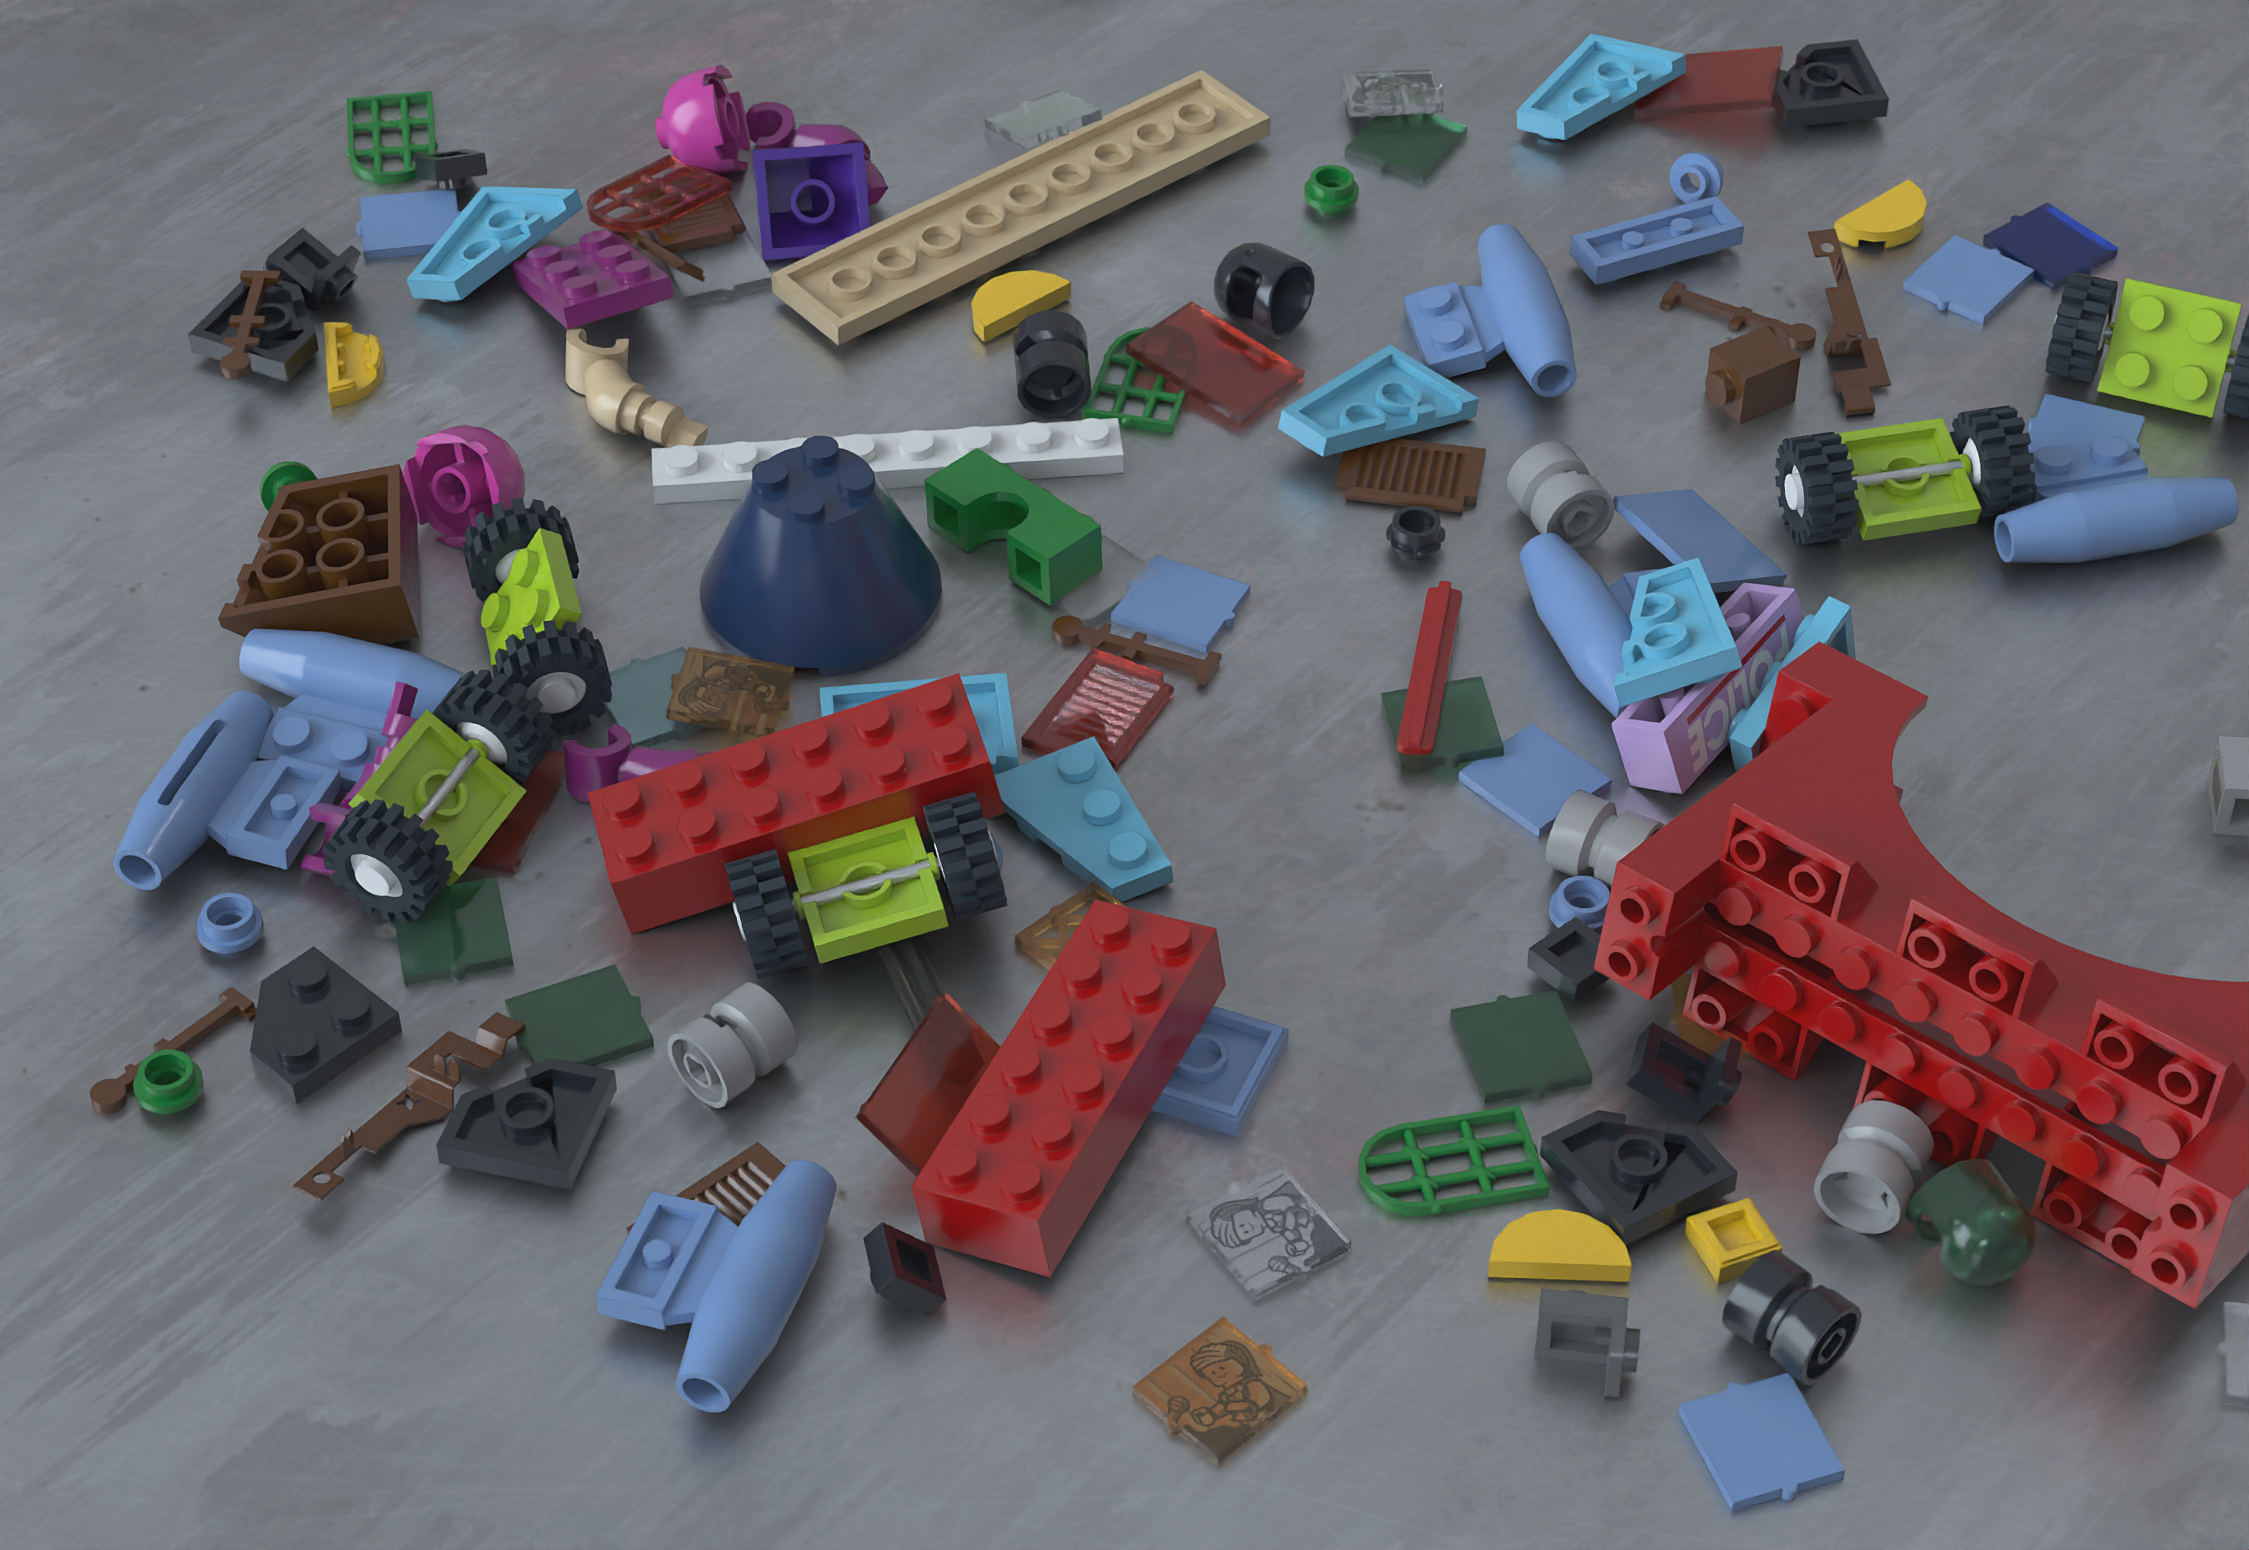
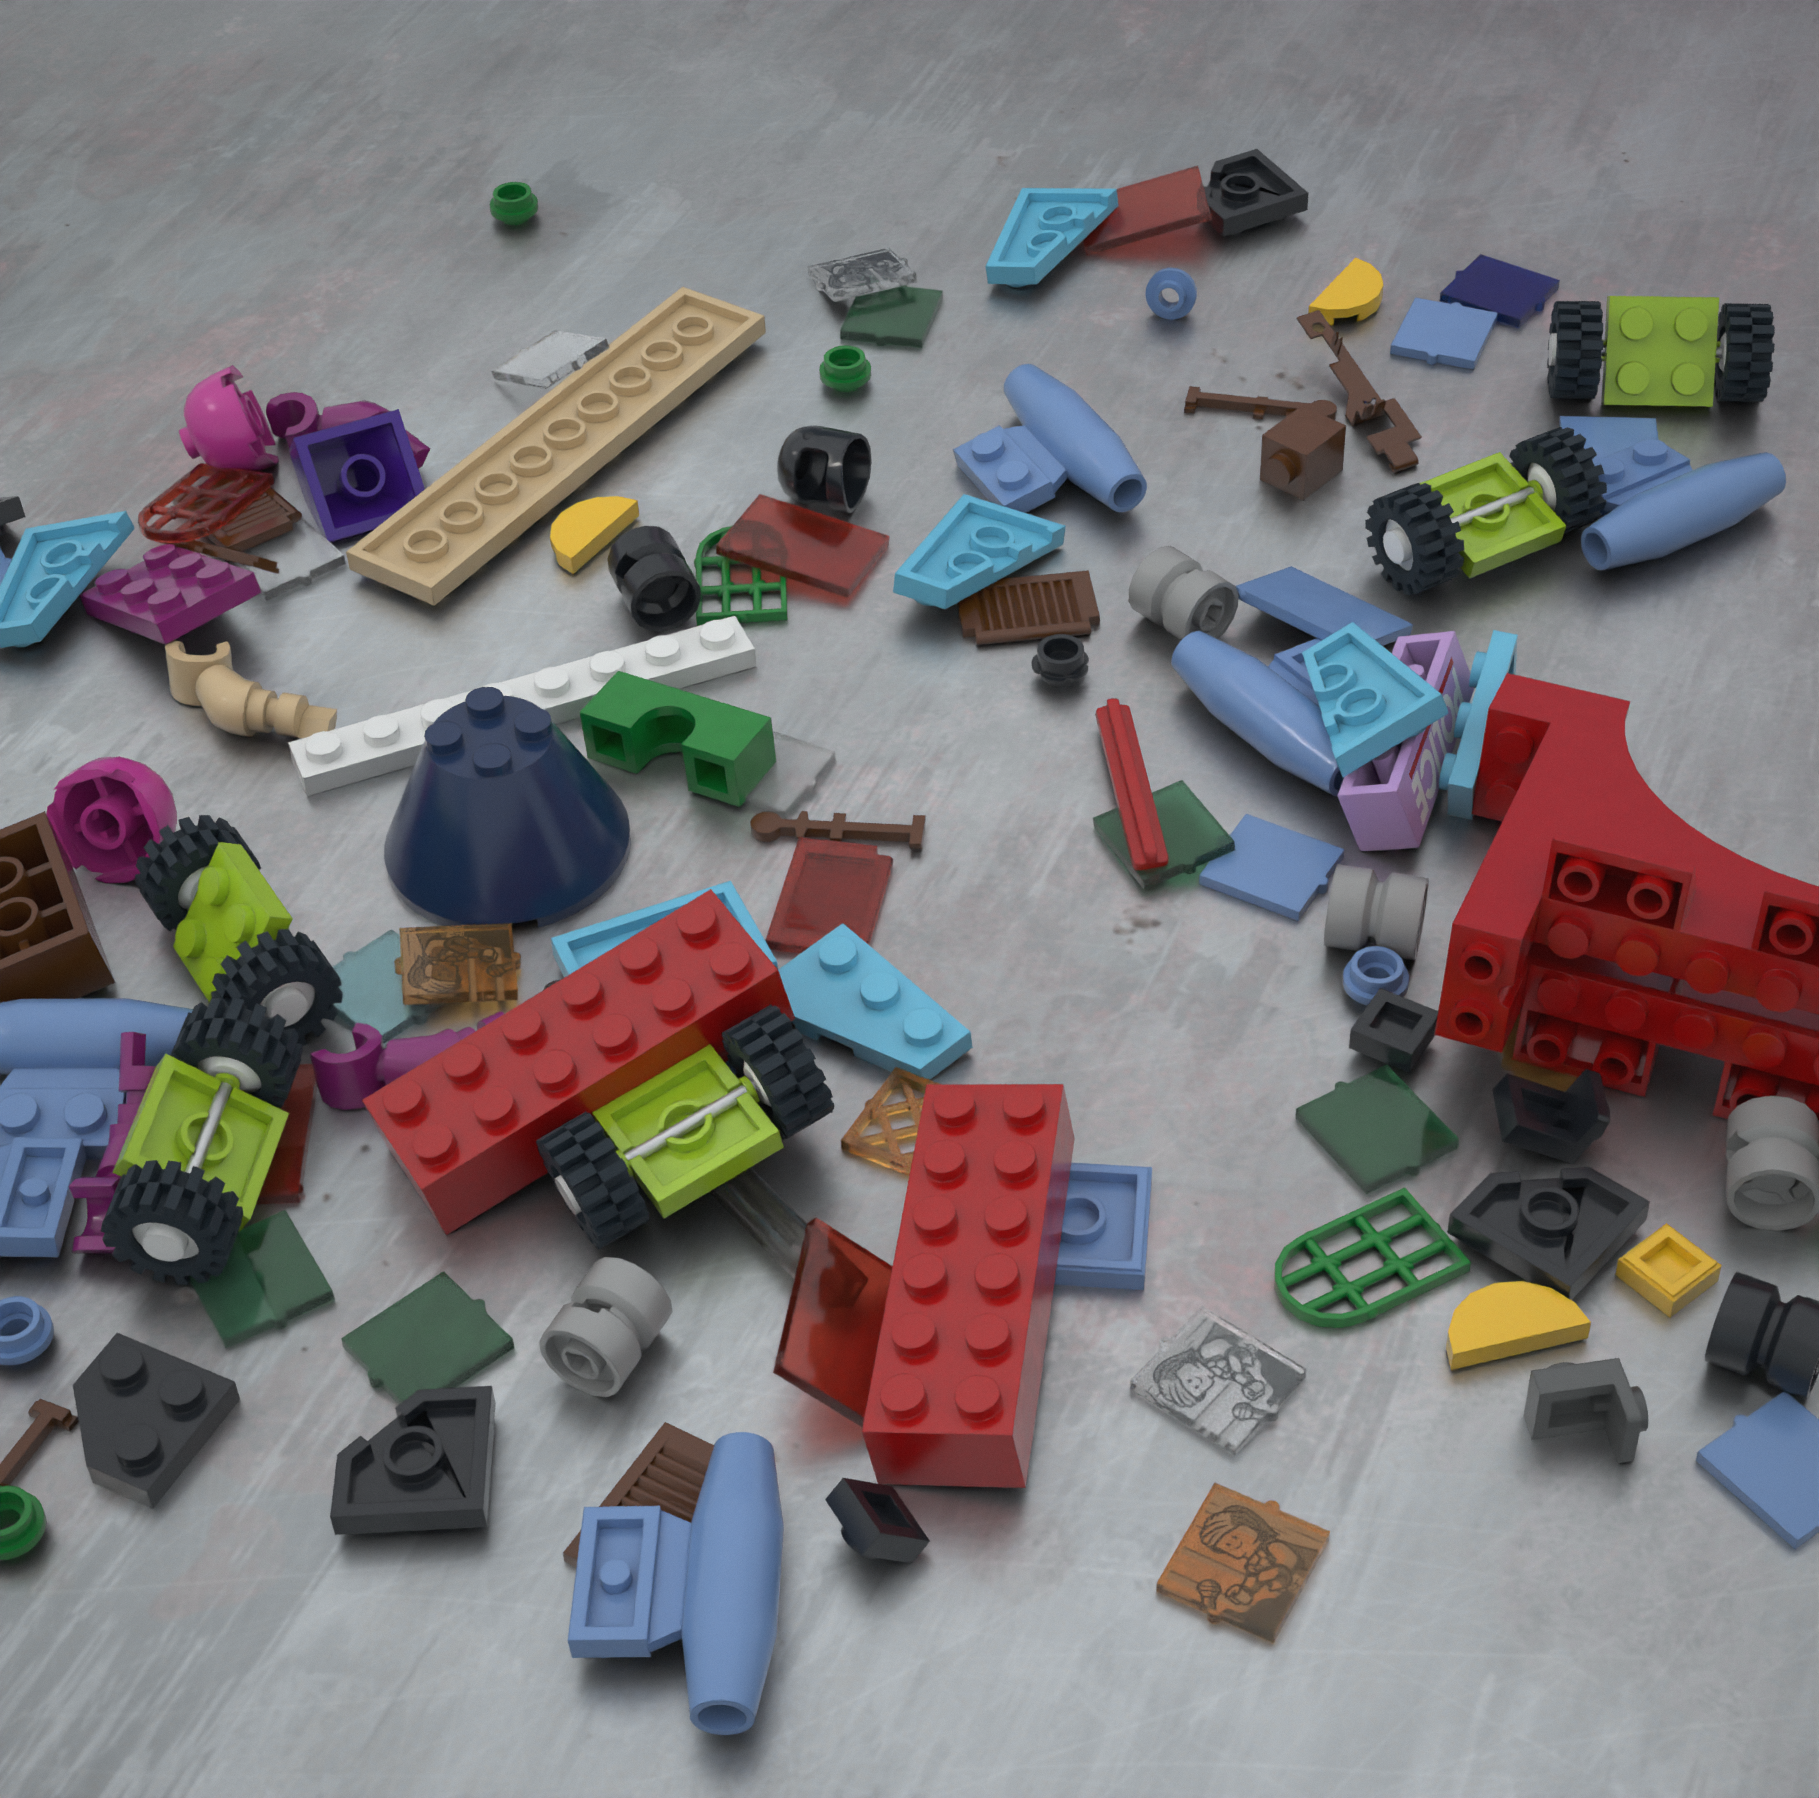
camera: 15 degrees left, 0 degrees up
reddish brown piece [292,1012,526,1202] -> none
medium blue piece [1111,555,1250,653] -> none
medium blue plate [1569,196,1744,285] -> none

